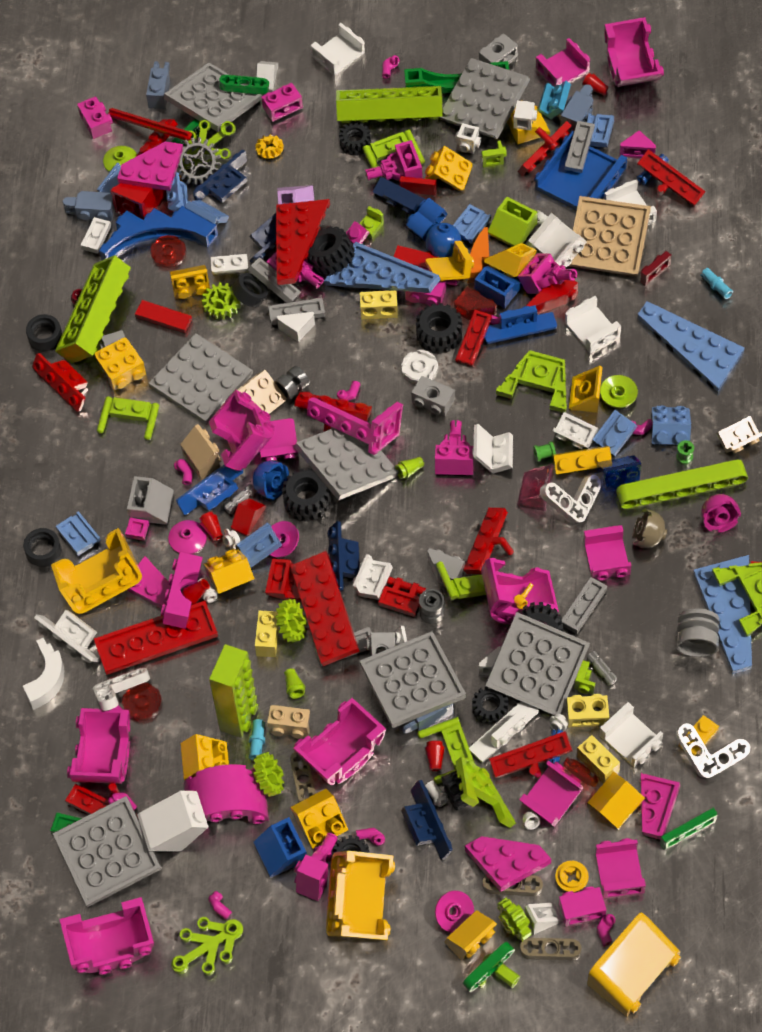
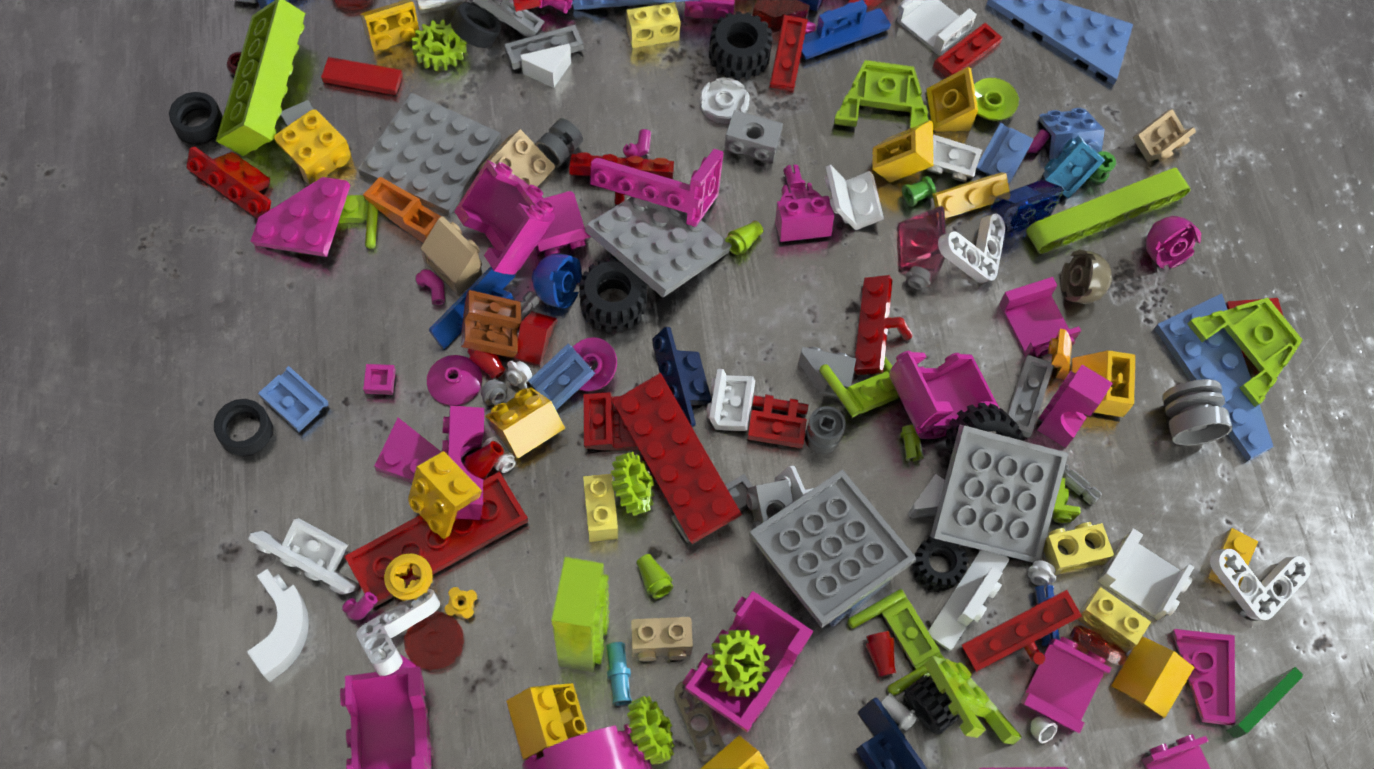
camera: 20 degrees left, 5 degrees up
yellow windscreen [51,528,142,614] -> none
light grey slope [127,476,174,525] -> none
yellow hand [514,583,534,609] -> none
none -> dark pink plate [251,177,351,257]
none -> dark pink arm [342,592,378,620]
none -> orange slope [363,177,442,243]
none -> yellow gear [384,554,433,601]
none -> yellow bracket [408,451,482,539]
none -> yellow plate [445,587,477,619]
none -> dark orange slope [461,290,521,358]
none -> light grey plate [480,379,508,406]
none -> lime gear [707,630,770,697]
none -> yellow slope [872,120,933,183]
none -> lime pin [900,425,924,462]
none -> light grey plate [905,266,931,290]
none -> red tile [933,23,1003,78]
none -> dark pink arch [1037,365,1113,448]
none -> dark azure bracket [1043,135,1105,199]
none -> light orange slope [1048,329,1072,380]
none -> yellow slope [1071,350,1135,417]

